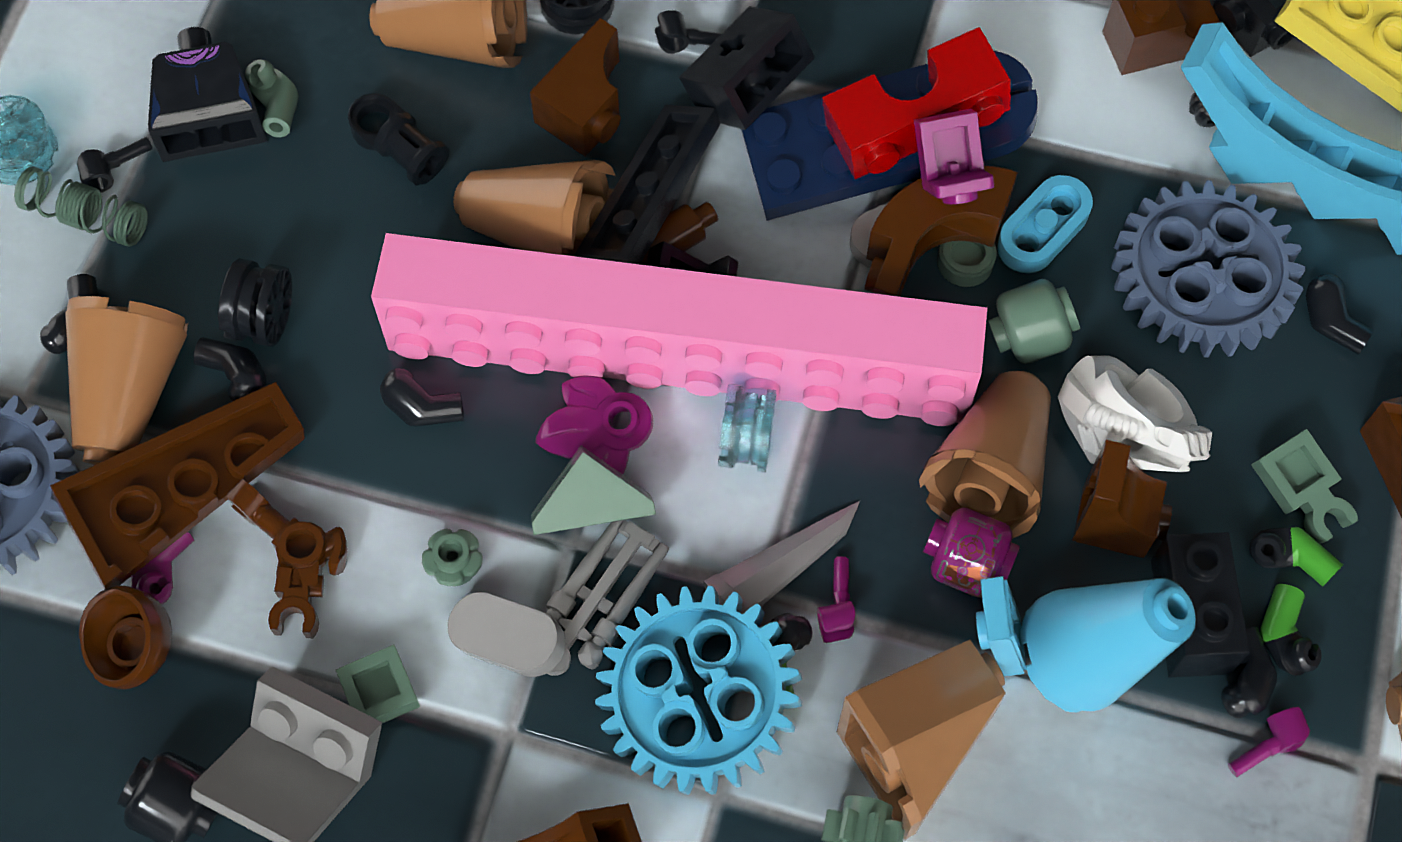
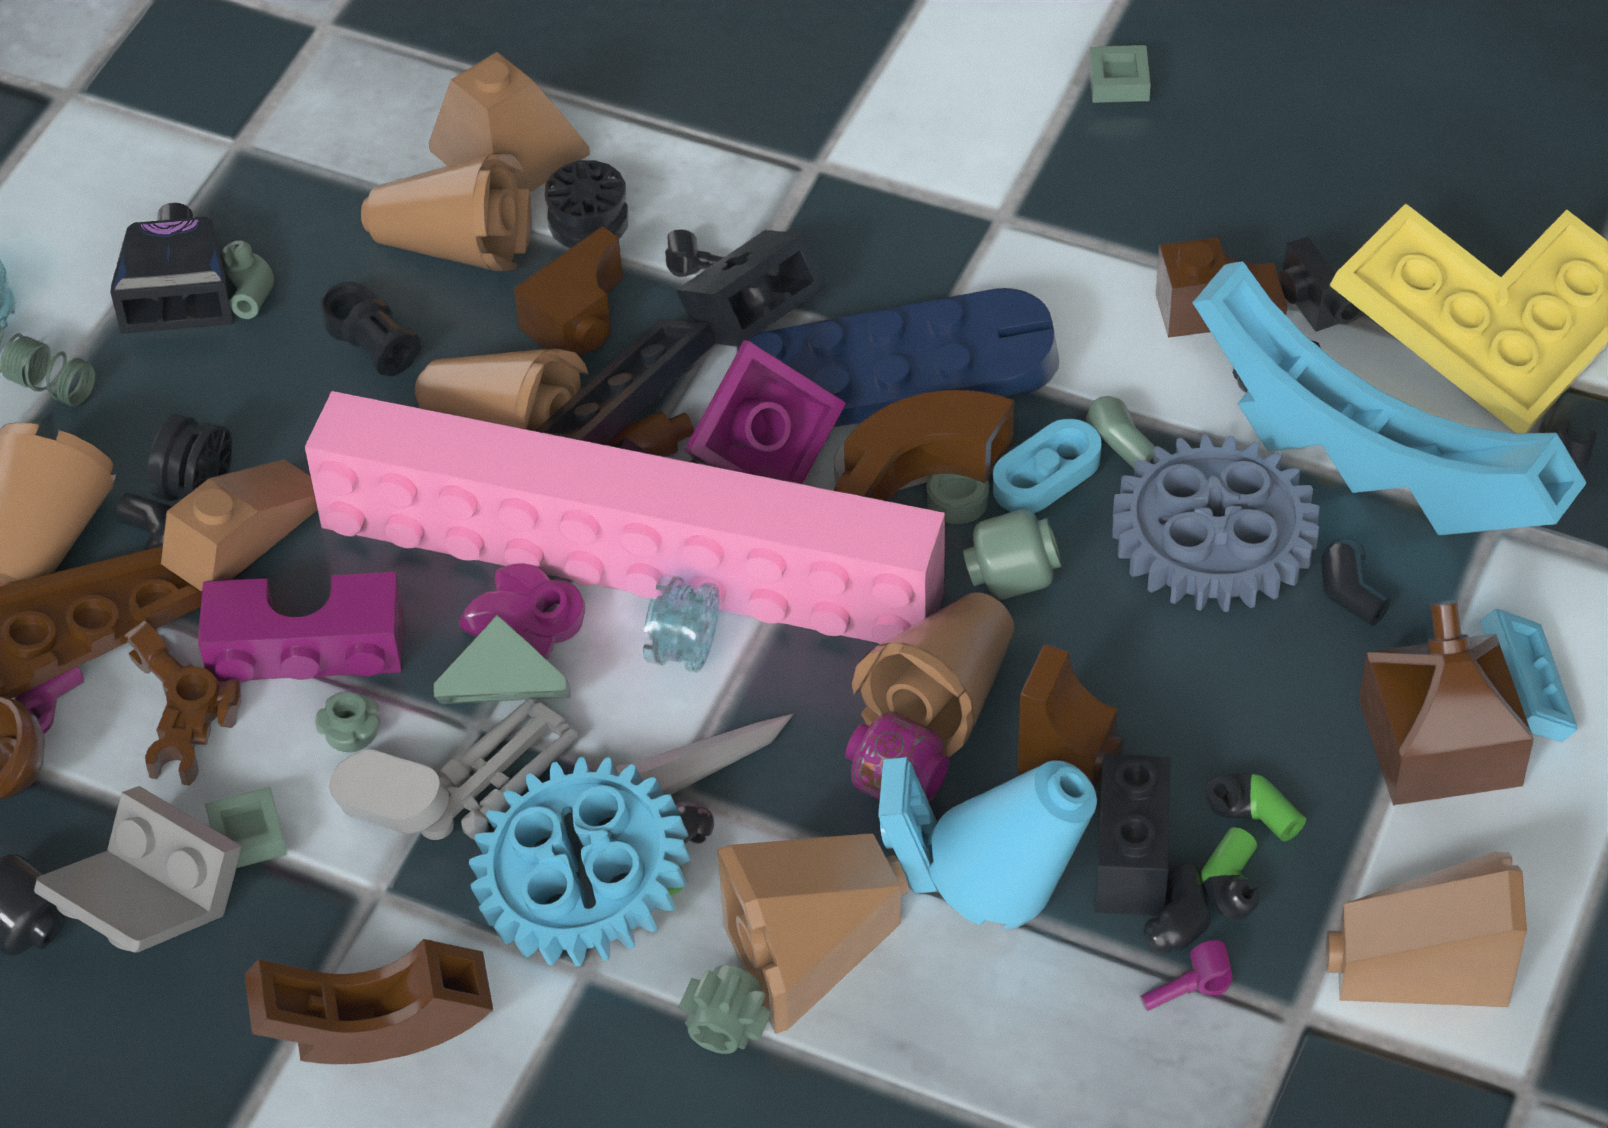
camera: 10 degrees right, 15 degrees down
black hand [77,137,153,193] -> none
black arm [380,368,464,427] -> none
magenta hand [817,556,855,643] -> none
red arch [822,27,1011,179] -> none
magenta bracket [914,109,994,204] -> none
white helmet [1058,356,1212,472] -> none
sand green plate [1251,429,1358,544] -> none
none -> medium nougat slope [161,459,318,591]
none -> magenta arch [198,572,403,683]
none -> magenta slope [684,341,846,484]
none -> sand green arm [1086,396,1155,469]

